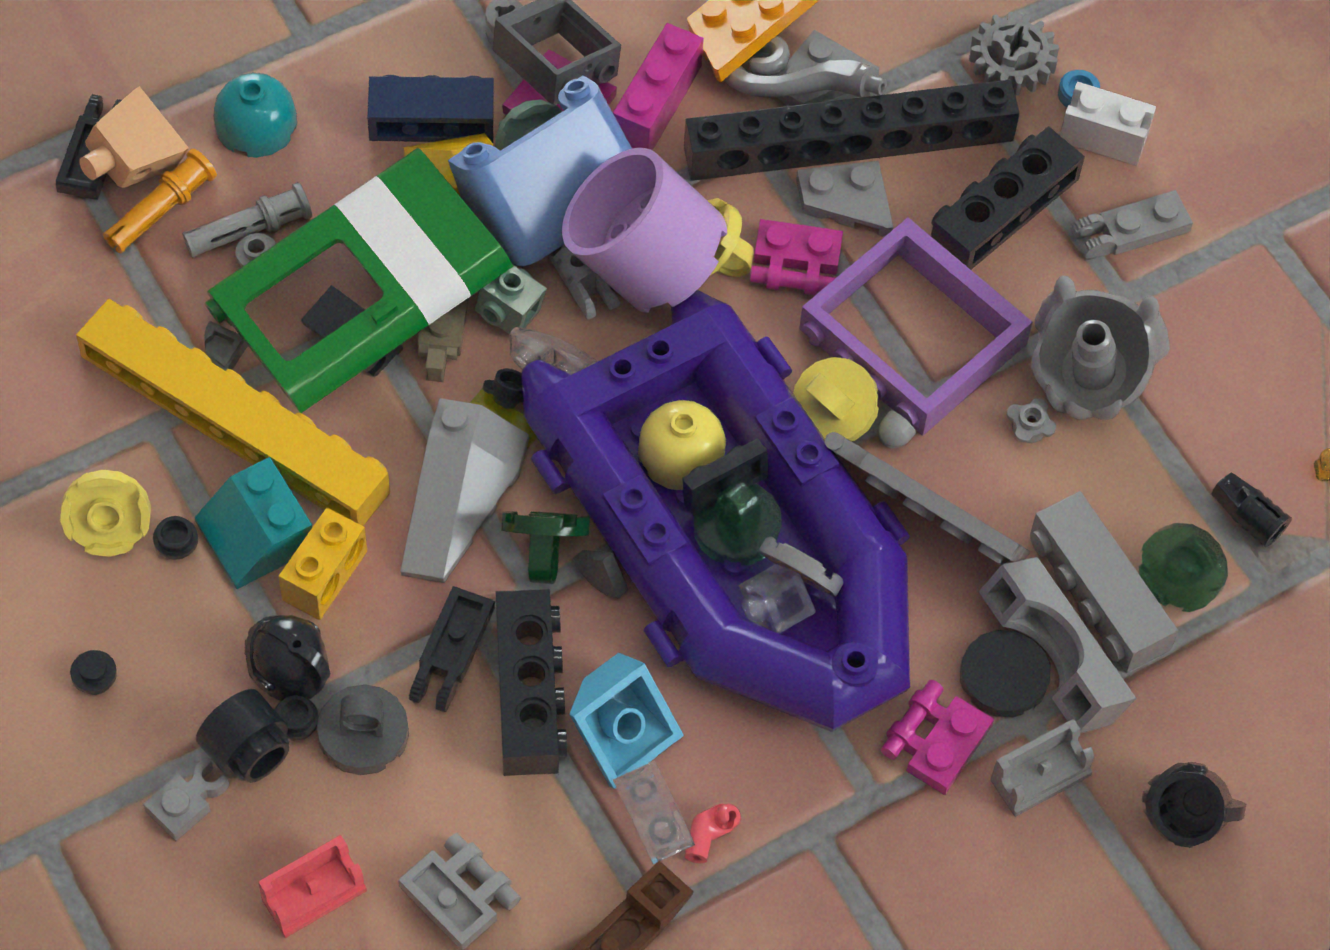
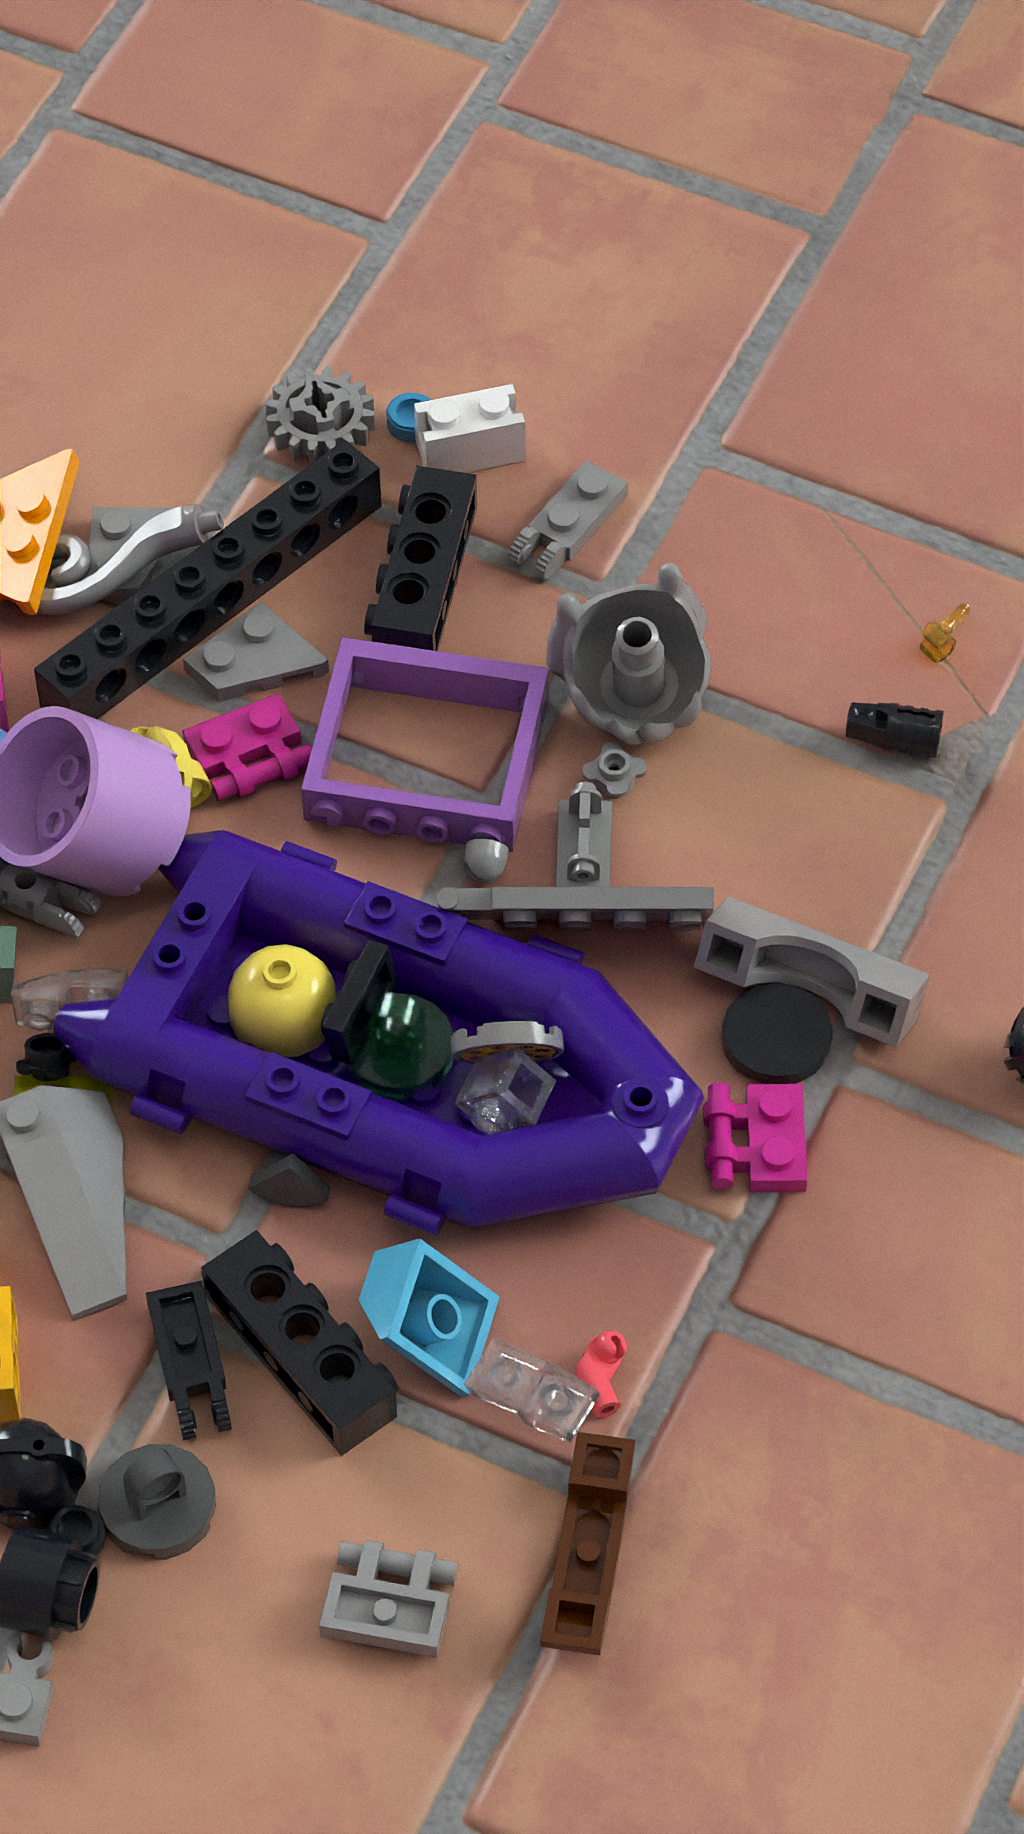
camera: 30 degrees left, 5 degrees down
coral hinge [258,835,367,938] -> none
dark green tile [501,511,590,584] -> none
light yellow tile [793,357,879,442] -> none
light grey hinge [991,719,1094,817] -> none
light grey brick [1030,491,1178,673] -> none
clear green tile [1139,523,1228,612] -> none
none -> light grey hinge [556,781,612,887]

